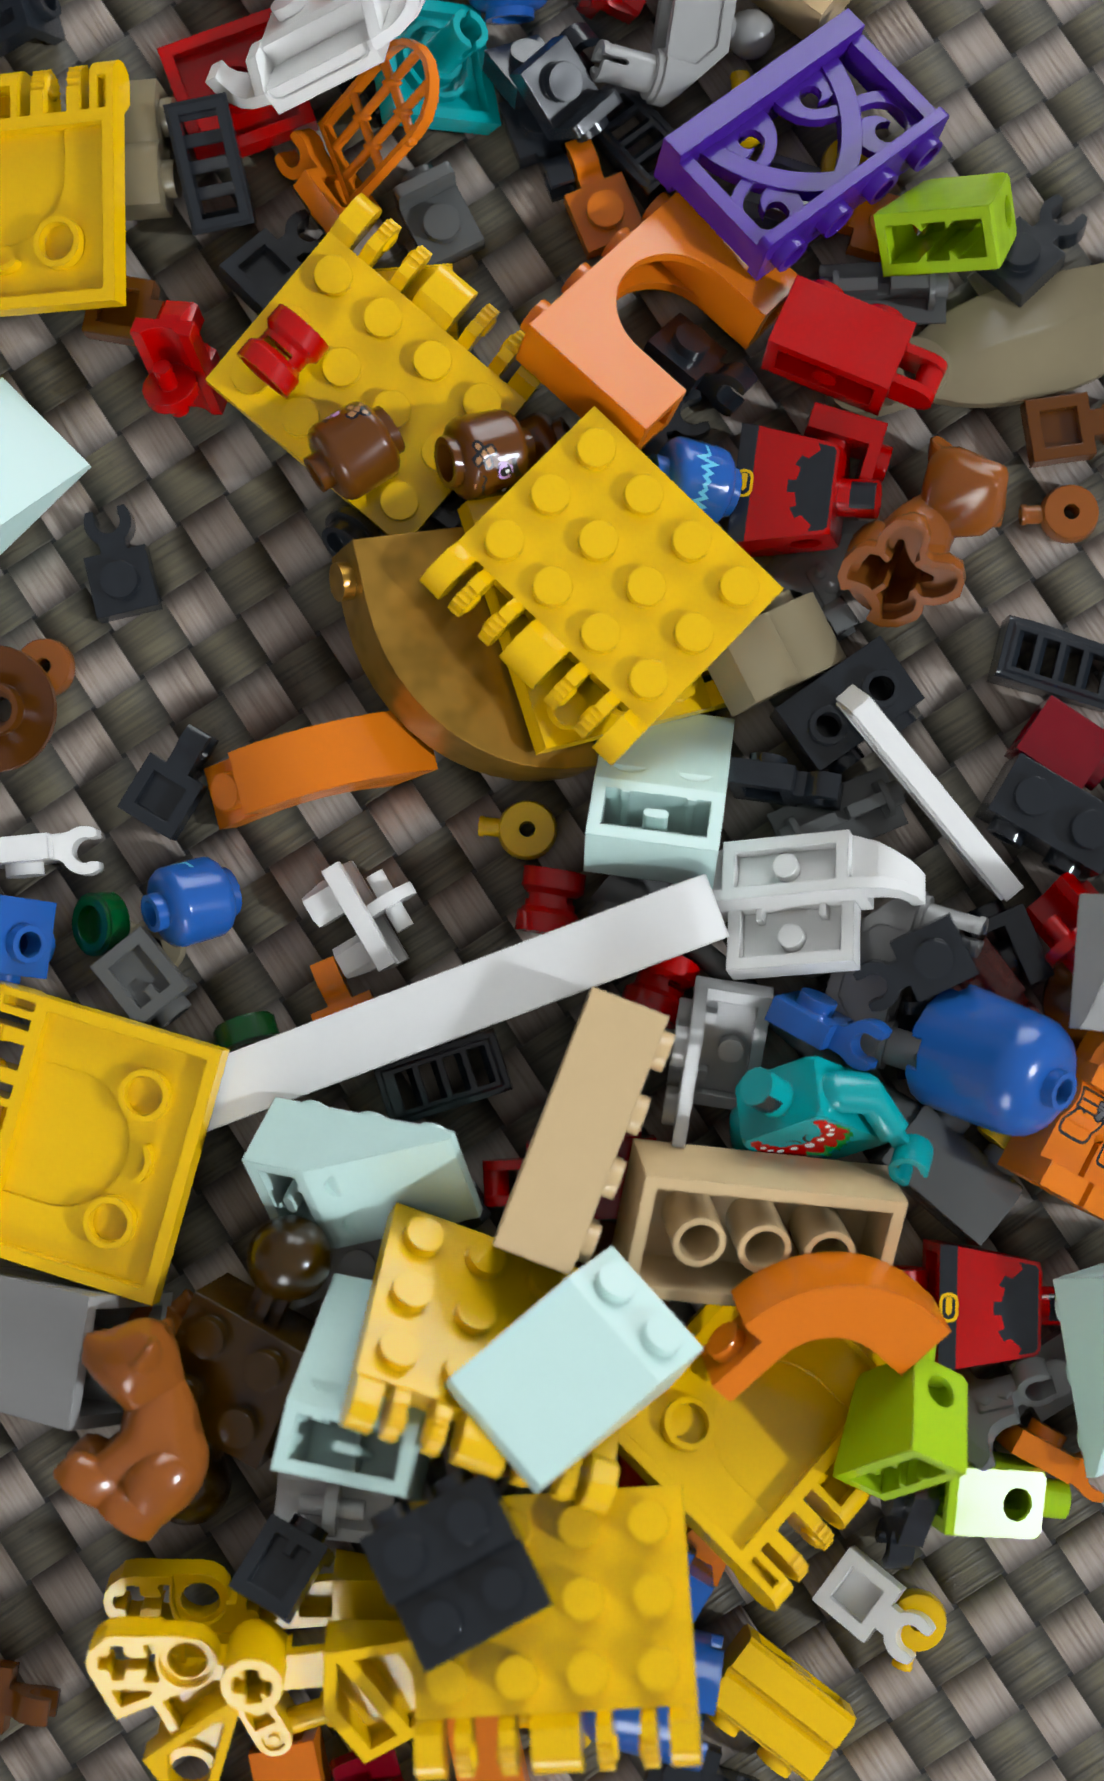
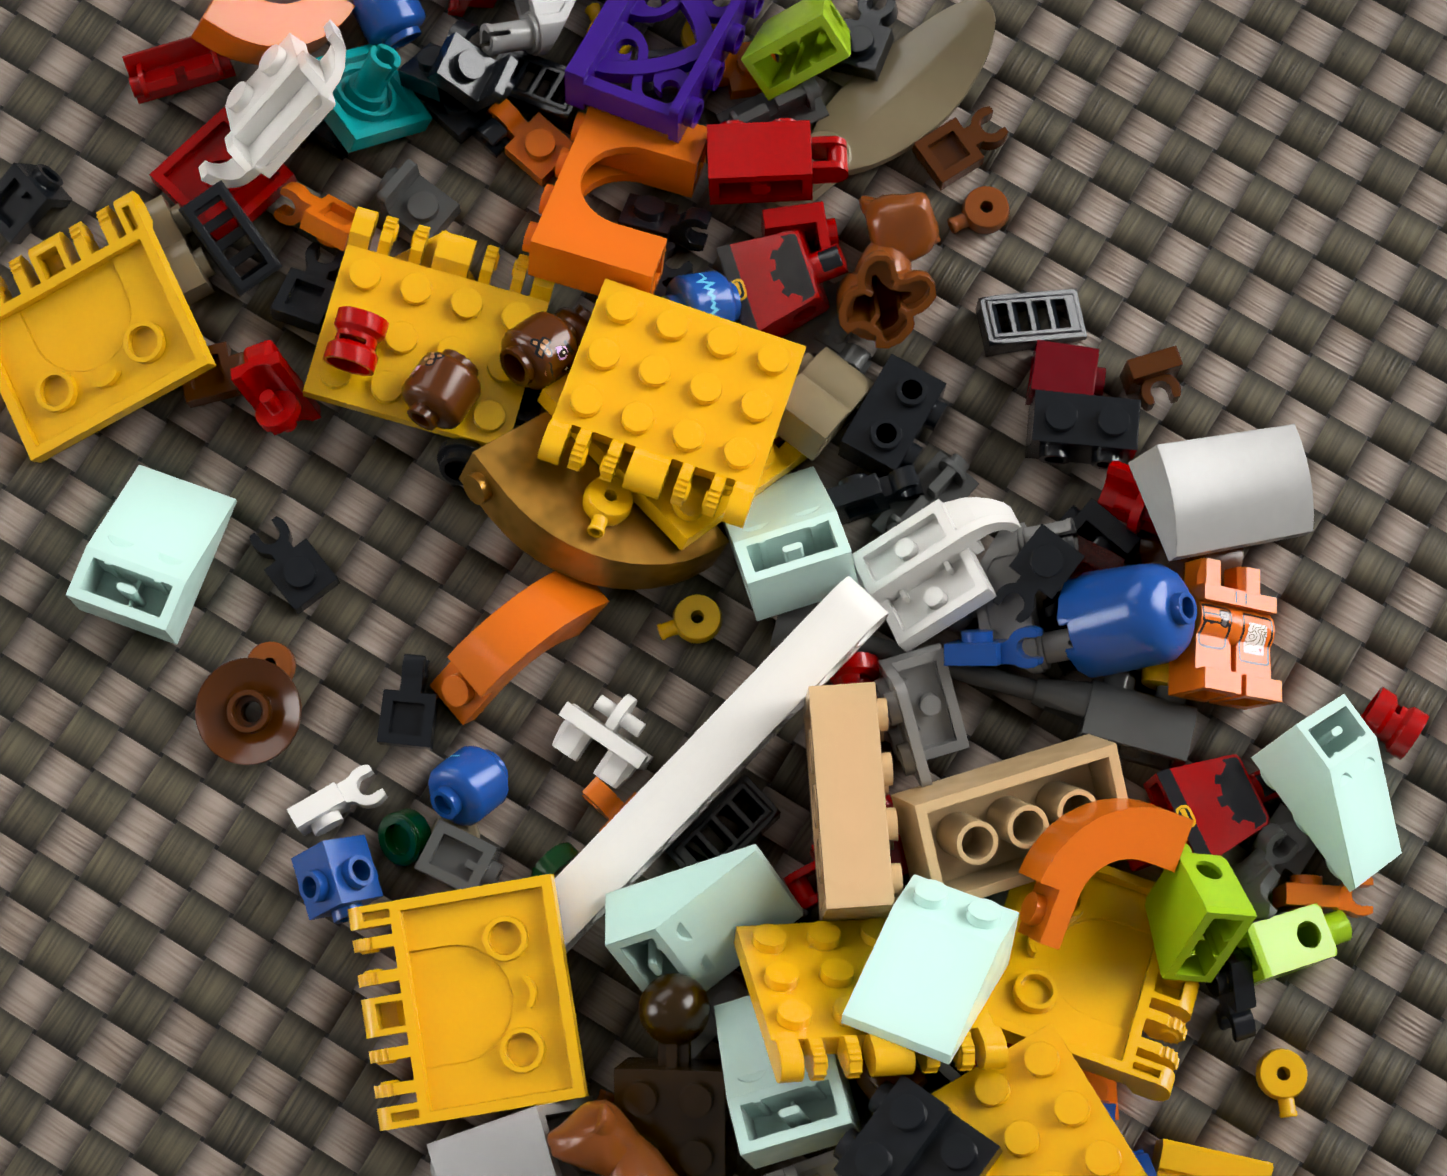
camera: 30 degrees left, 10 degrees down
orange window [318,38,440,205] -> none
red wheel [514,865,586,934] -> none
teal torso [729,1056,934,1186] -> none
white plate [812,1545,936,1665] -> none
white tile [835,684,1024,902] -> none
none -> yellow piece [582,477,633,538]

